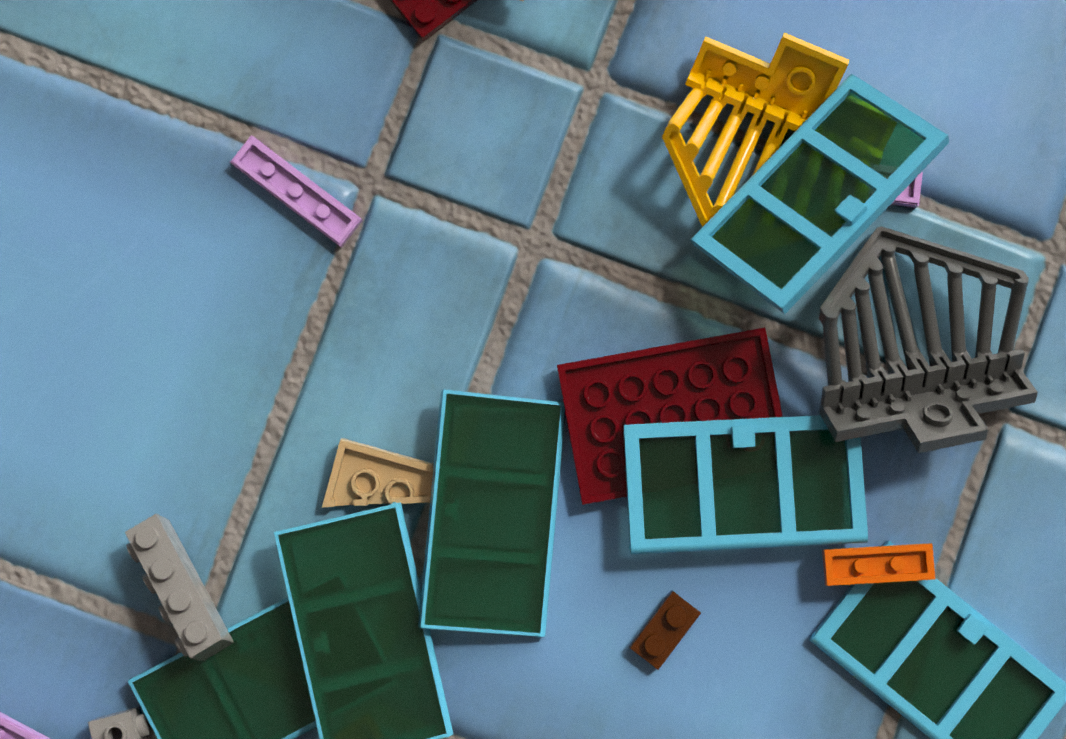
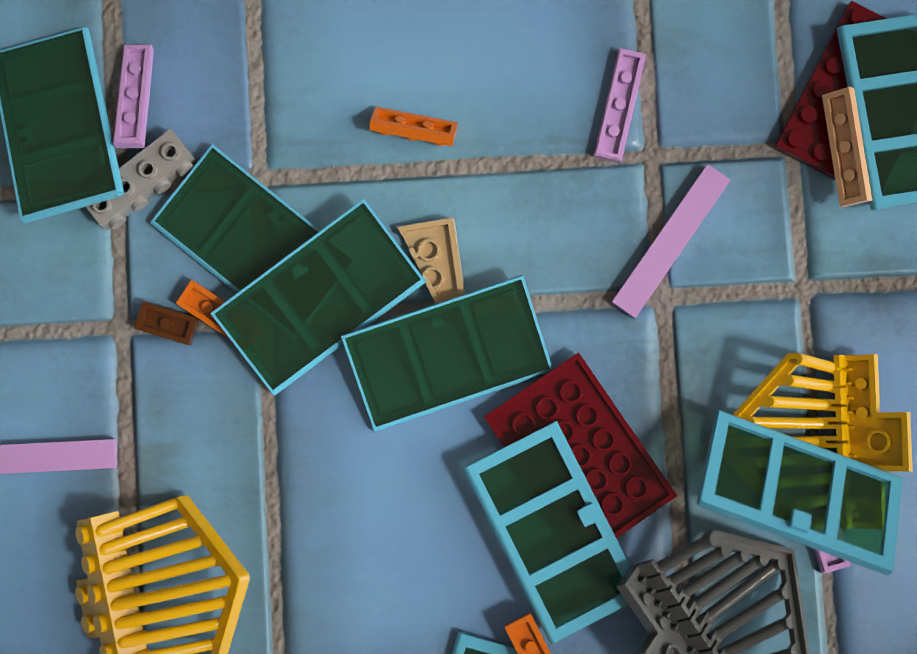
camera: 70 degrees right, 0 degrees up
light grey brick [125,514,234,661] -> none
reddish brown plate [629,590,701,670] -> none
none -> orange plate [369,107,458,147]
none -> lavender tile [611,164,731,319]

